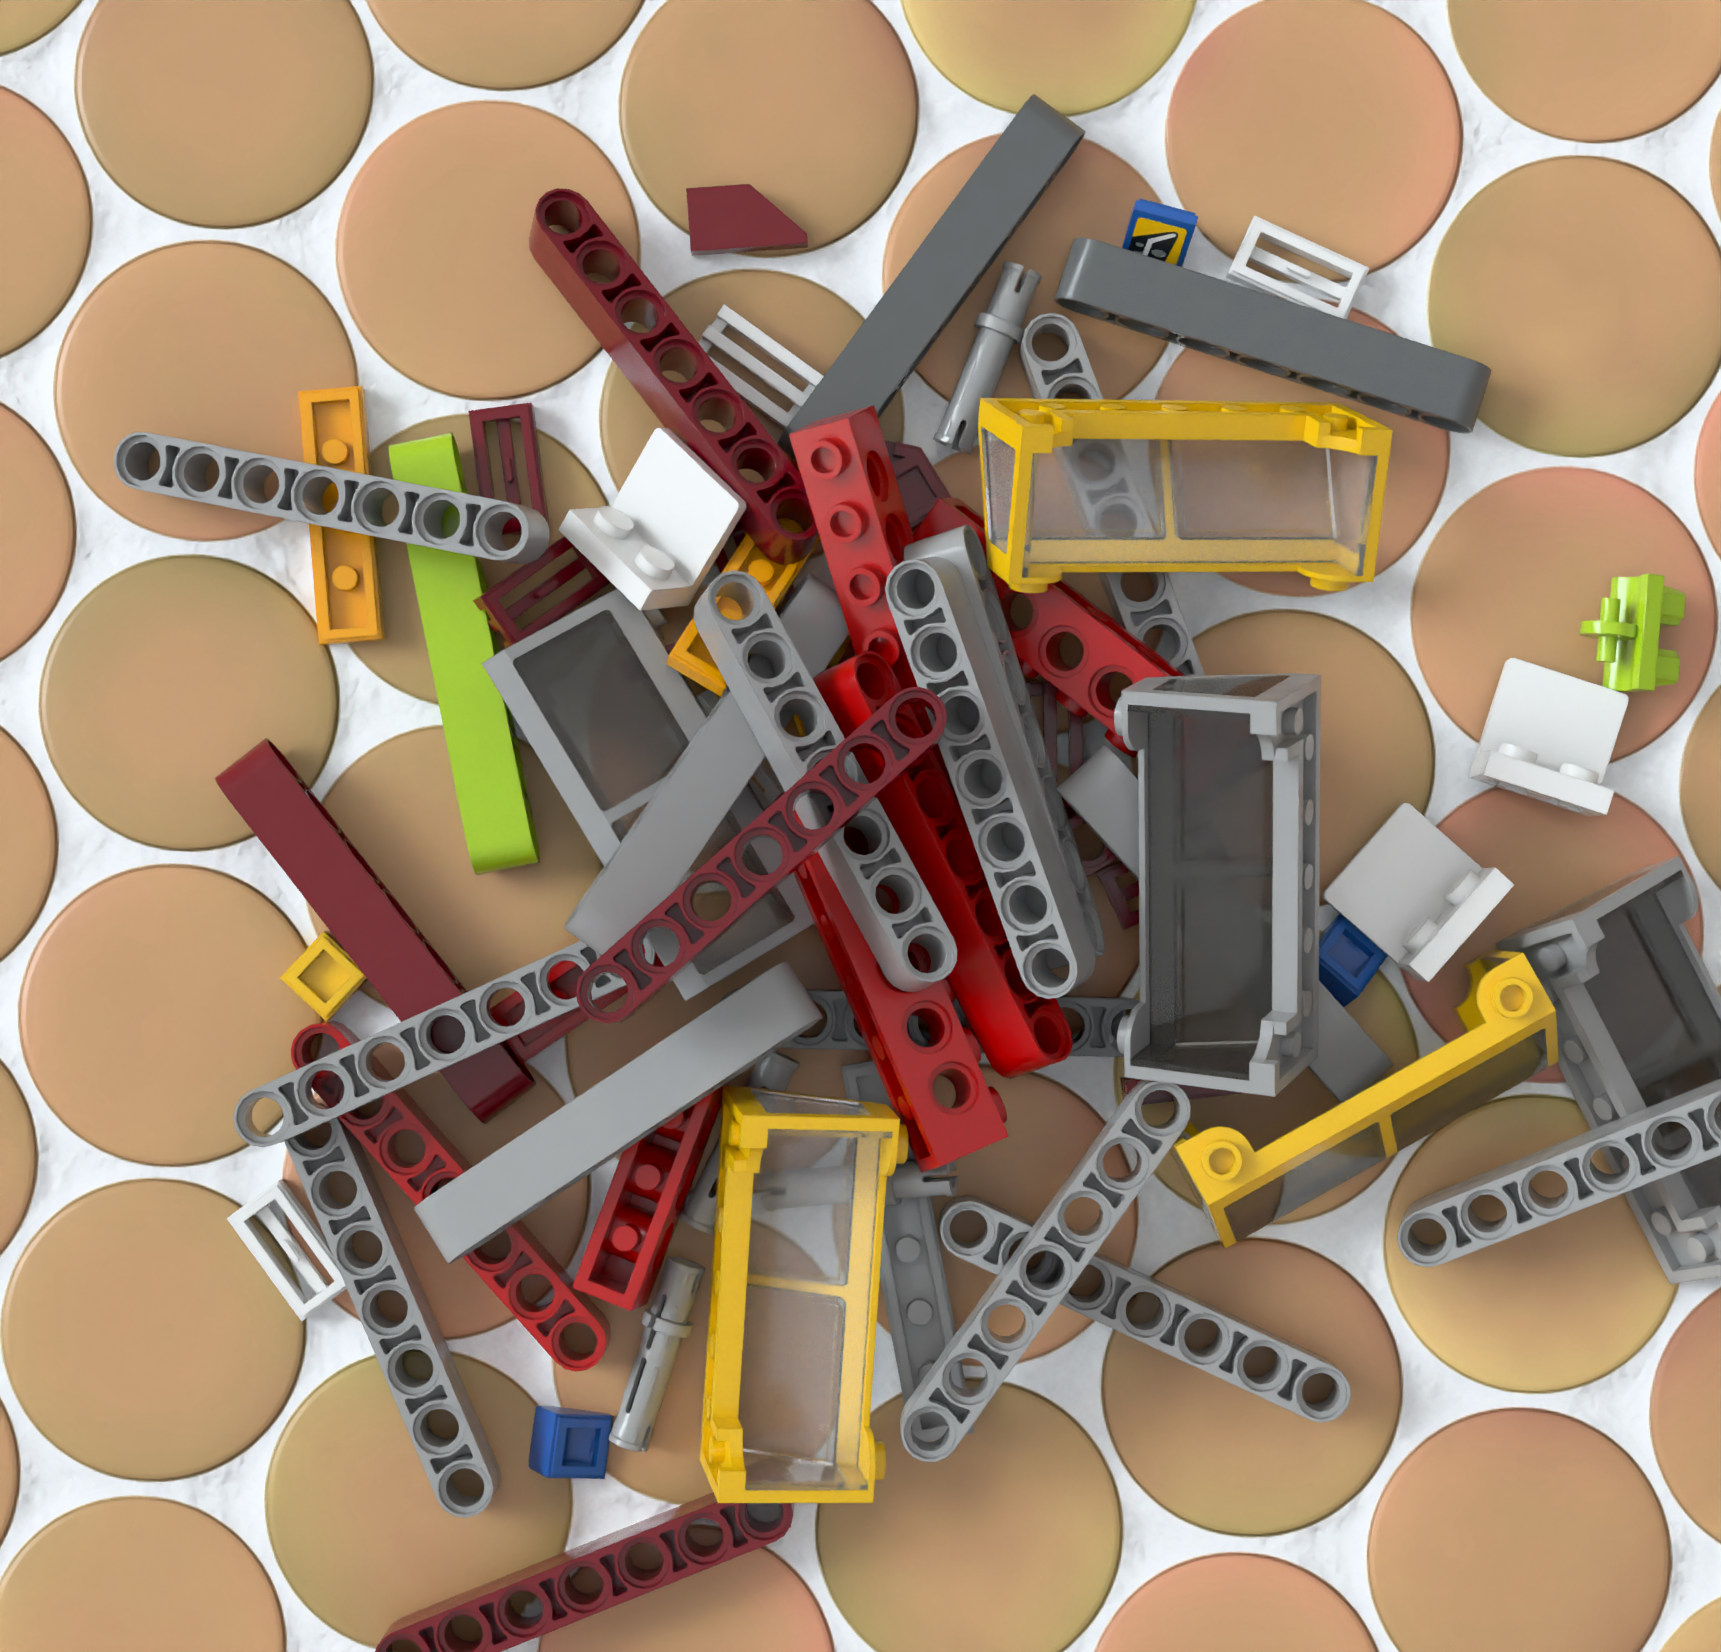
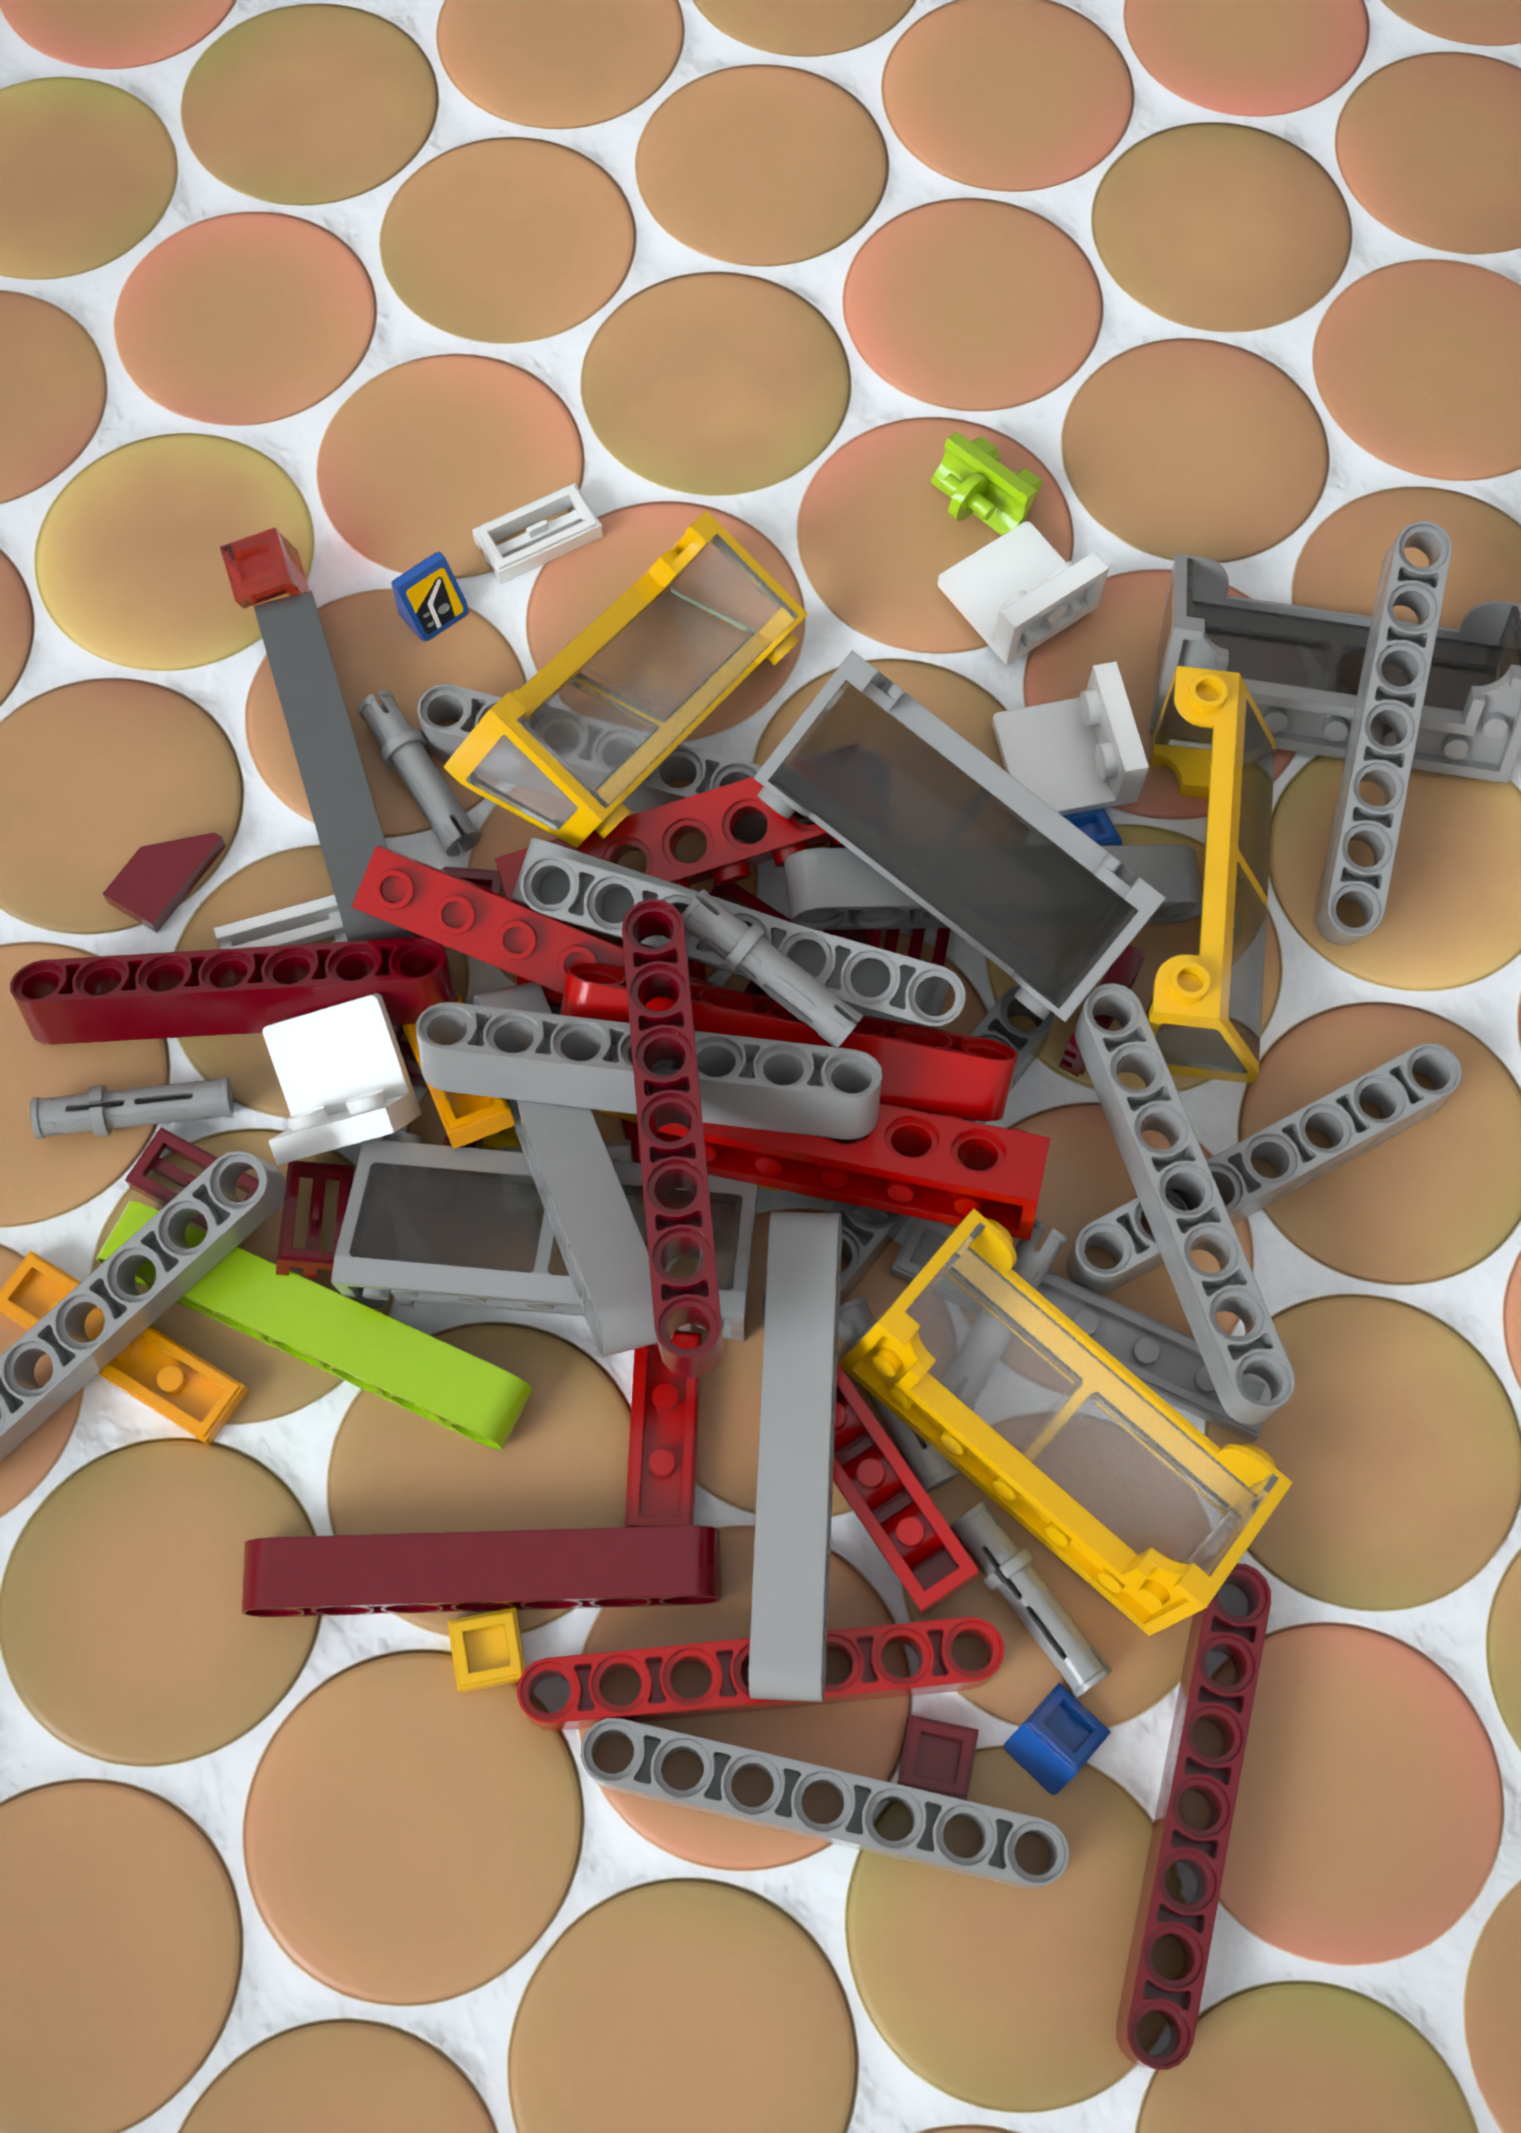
camera: 55 degrees left, 20 degrees down
white tile [227,1179,347,1321] -> none
light grey beam [233,937,656,1147] -> none
dark grey beam [1054,238,1491,434] -> none
none -> light grey pin [30,1076,234,1139]
none -> clear red panel [220,527,309,609]
none -> light grey pin [681,889,863,1048]
none -> dark red tile [896,1715,979,1801]

